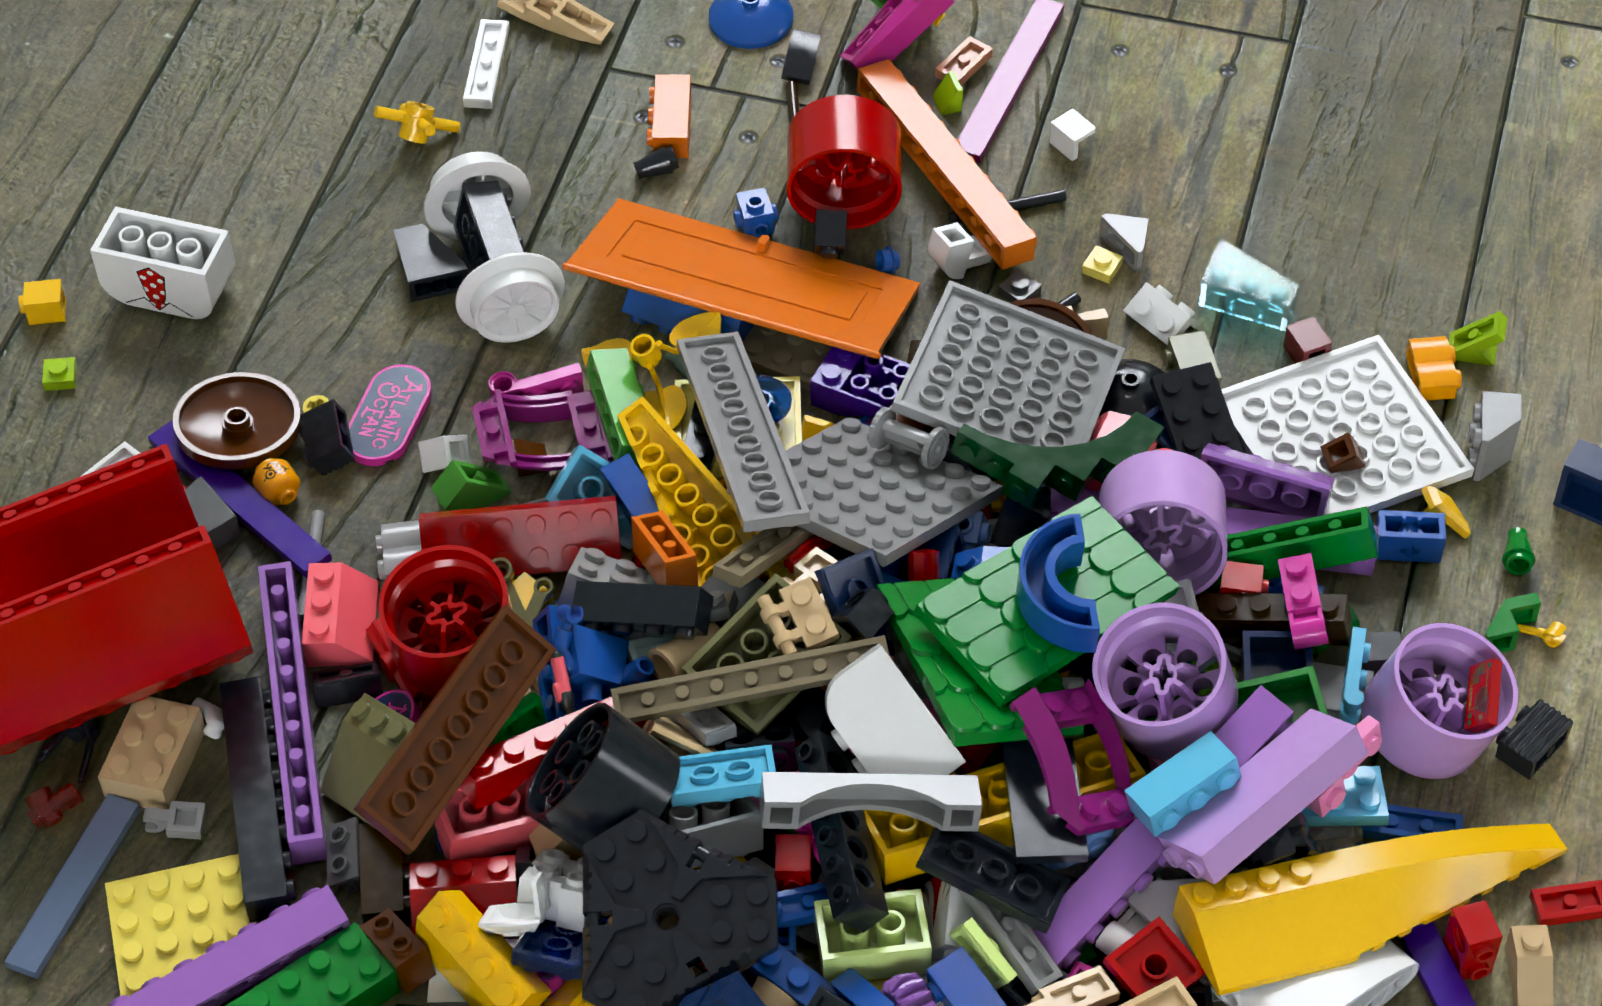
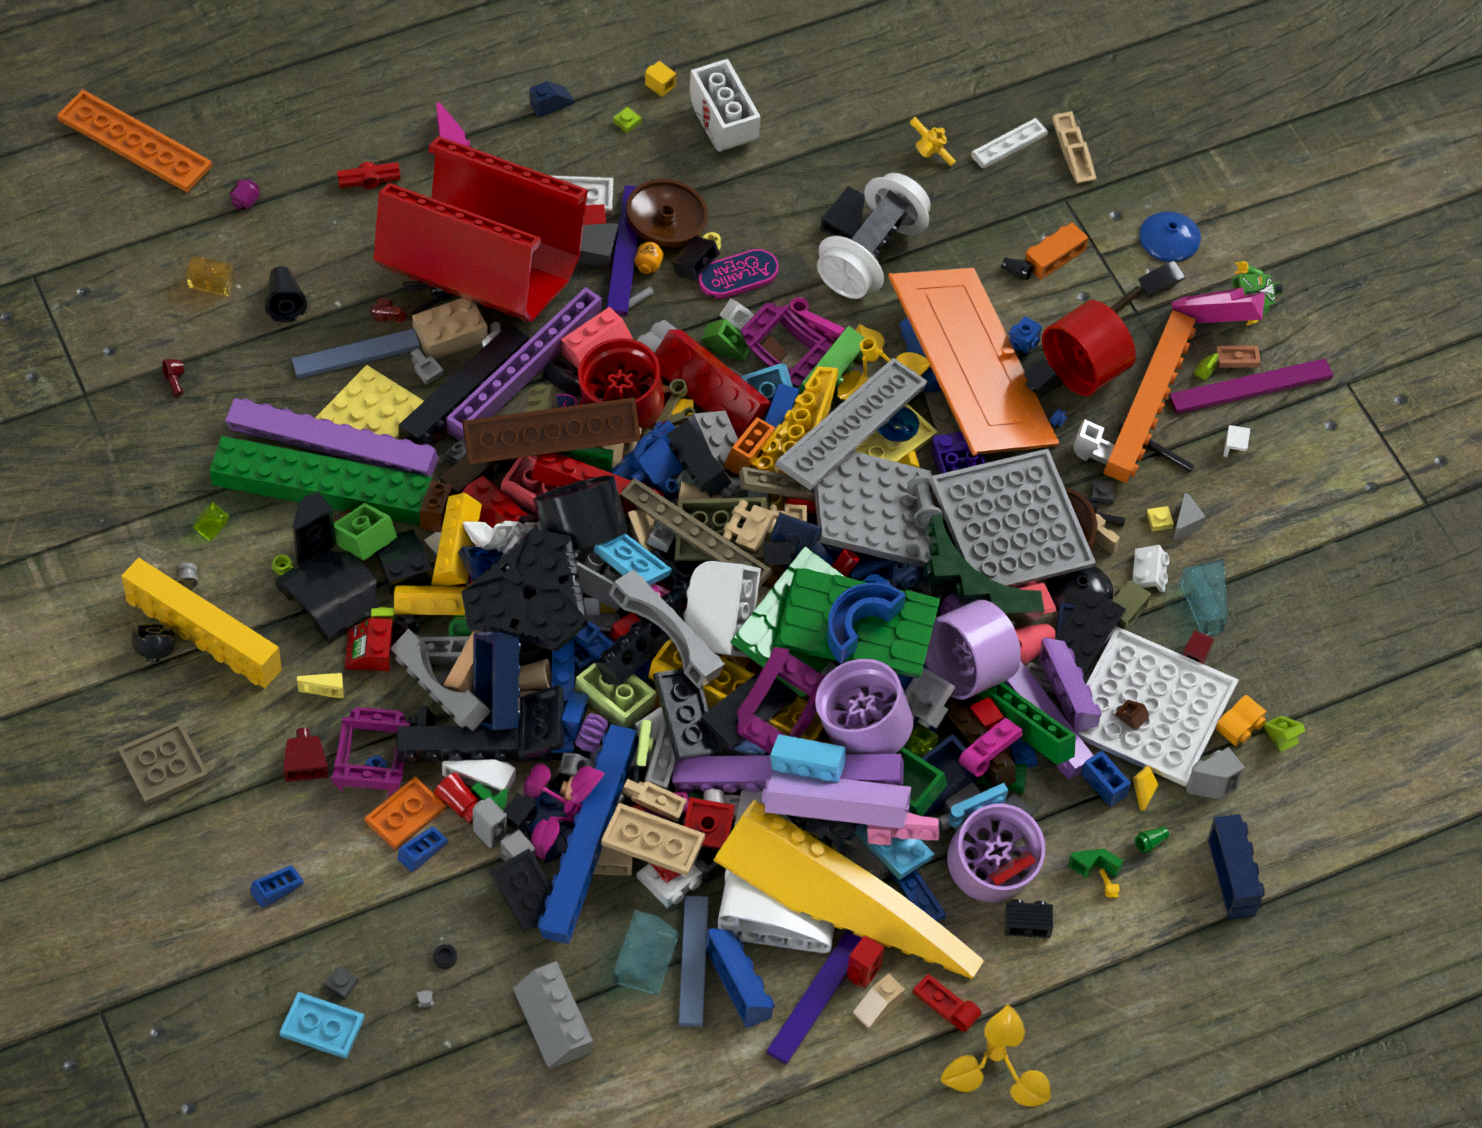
camera: 45 degrees right, 5 degrees up
coral piece [550,651,575,716] -> none

